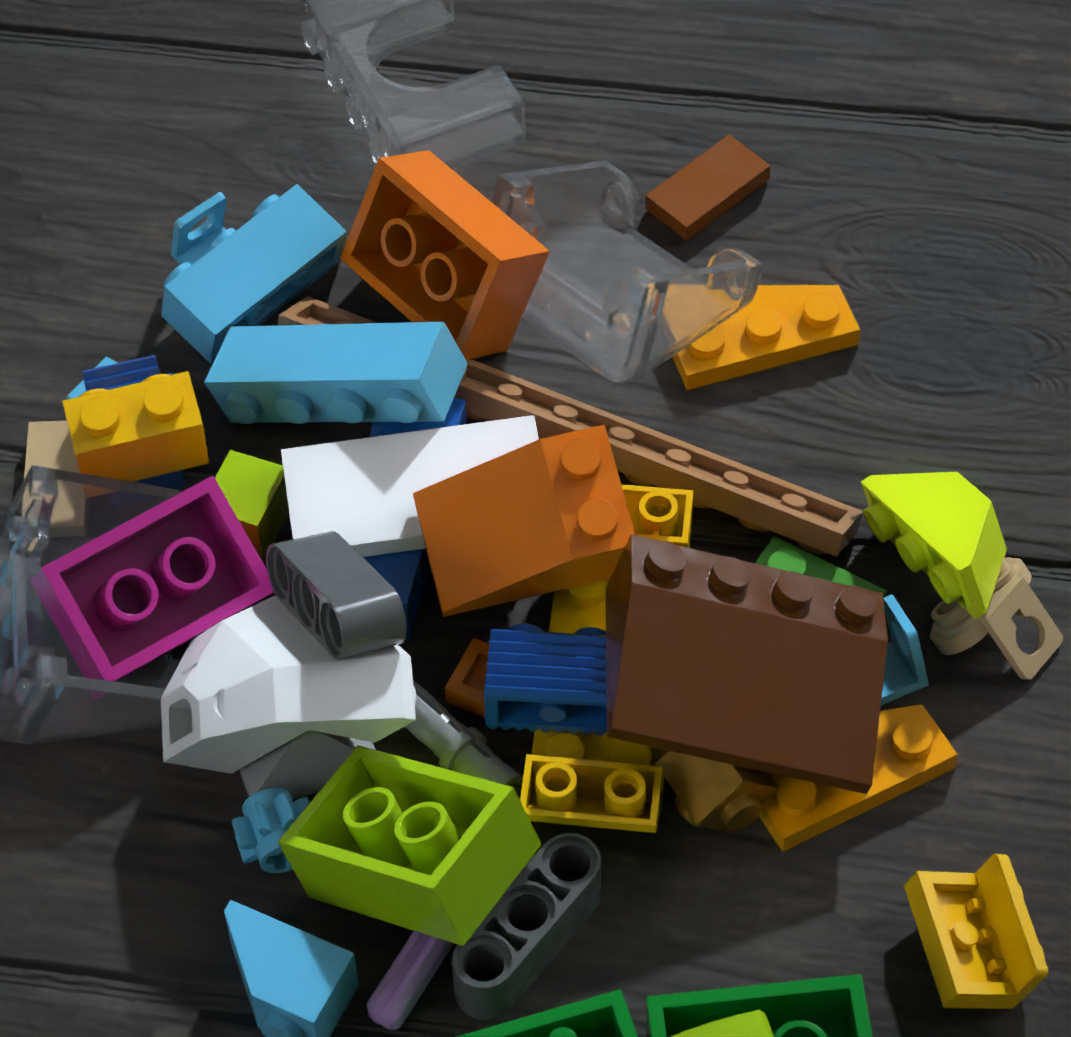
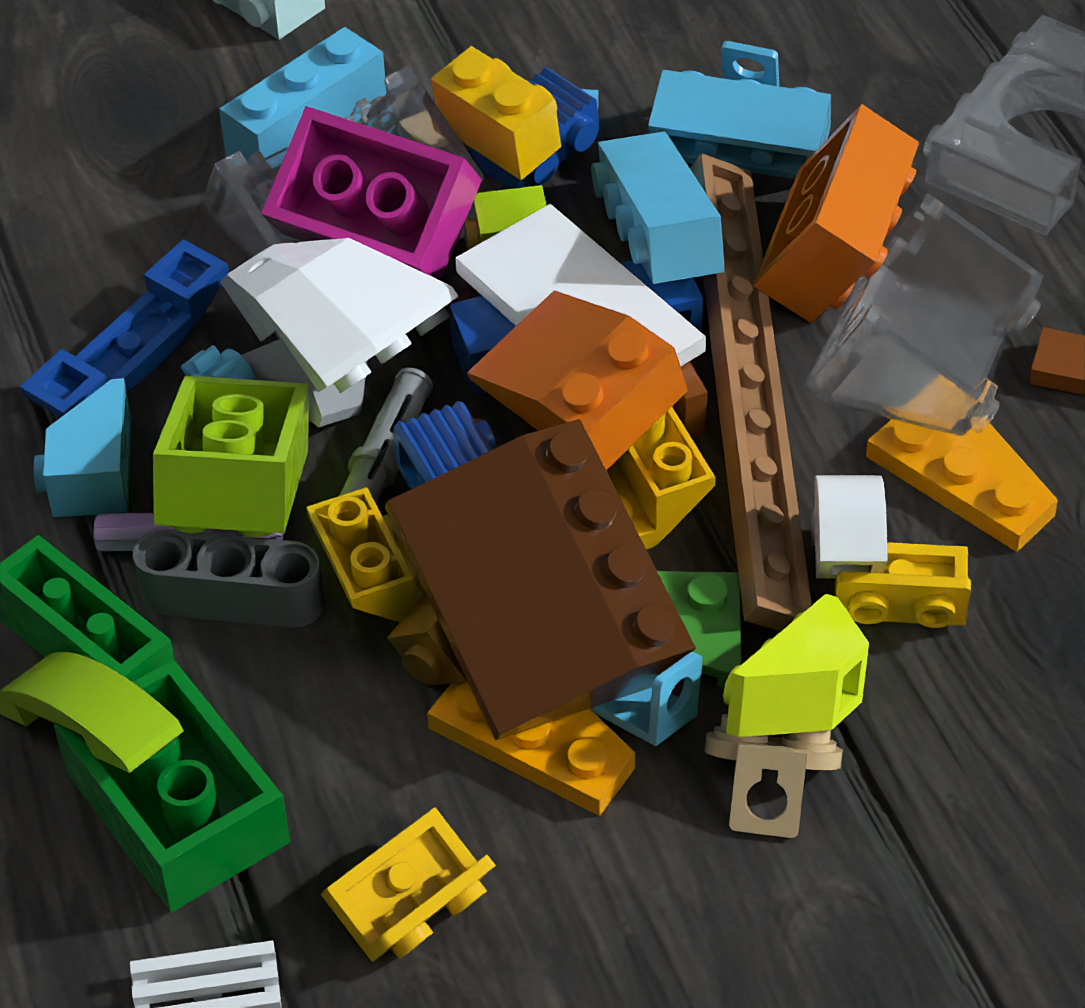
camera: 60 degrees right, 5 degrees down
dark grey beam [266,531,407,660] -> none
none -> blue slope [20,239,229,418]
none -> white brick [811,475,887,578]
none -> yellow bracket [834,542,971,628]

